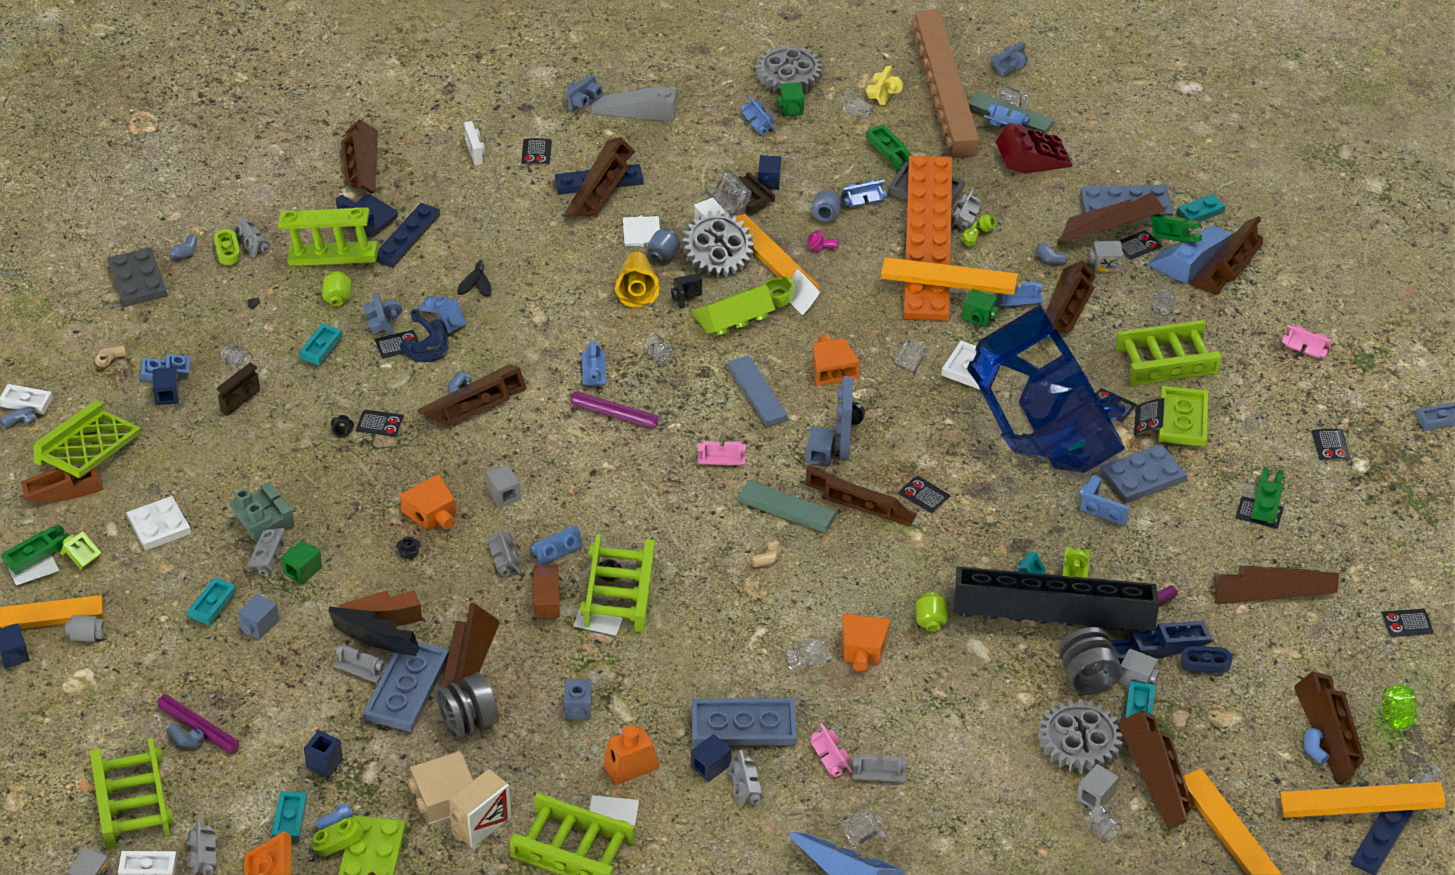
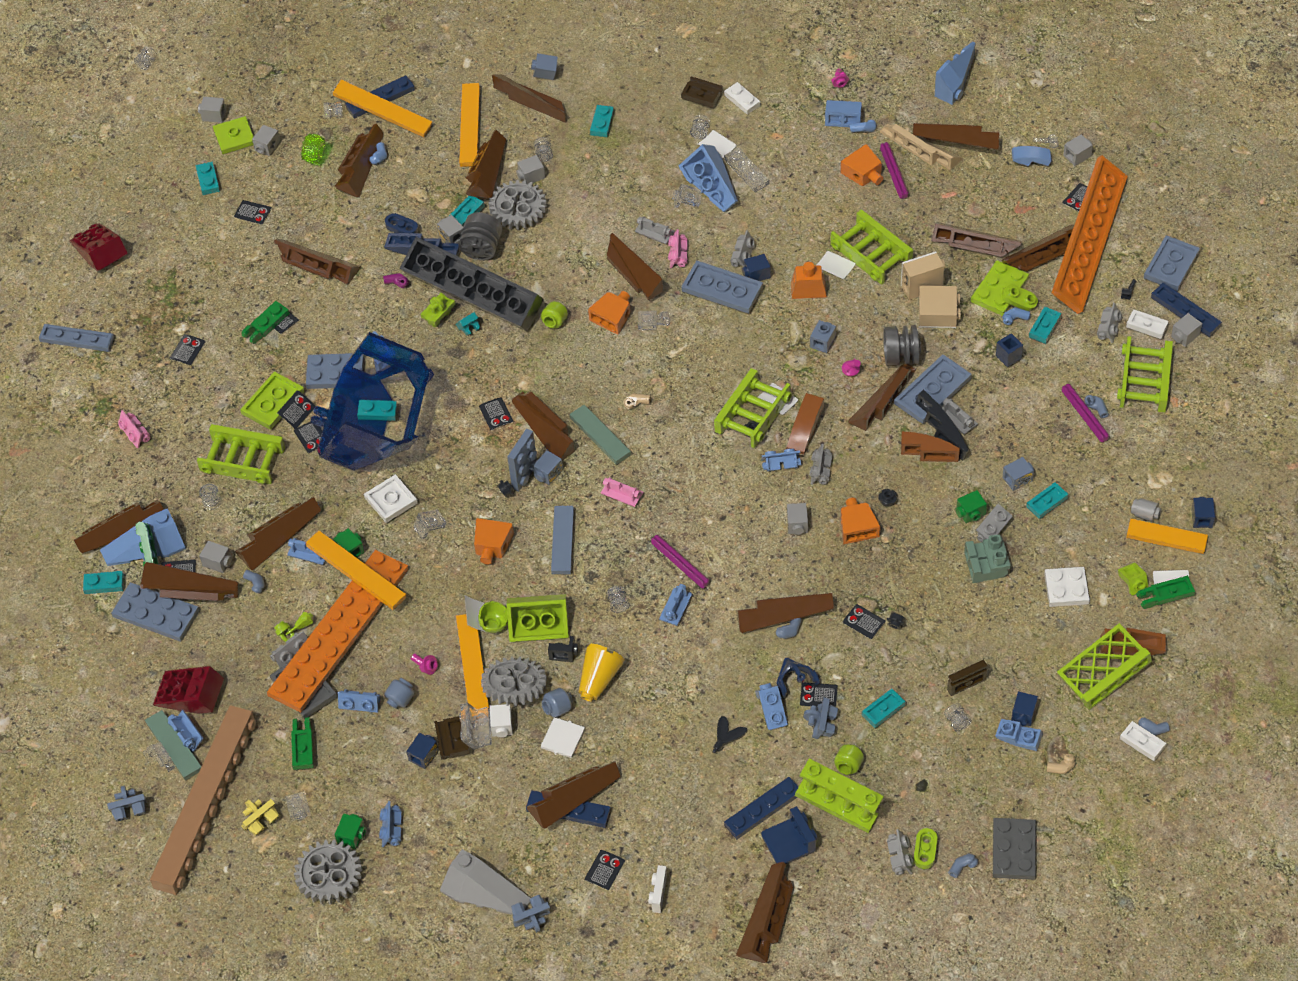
camera: 150 degrees left, 10 degrees up
none -> reddish brown wedge [607,233,663,300]
none -> dark pink plate [842,359,861,376]

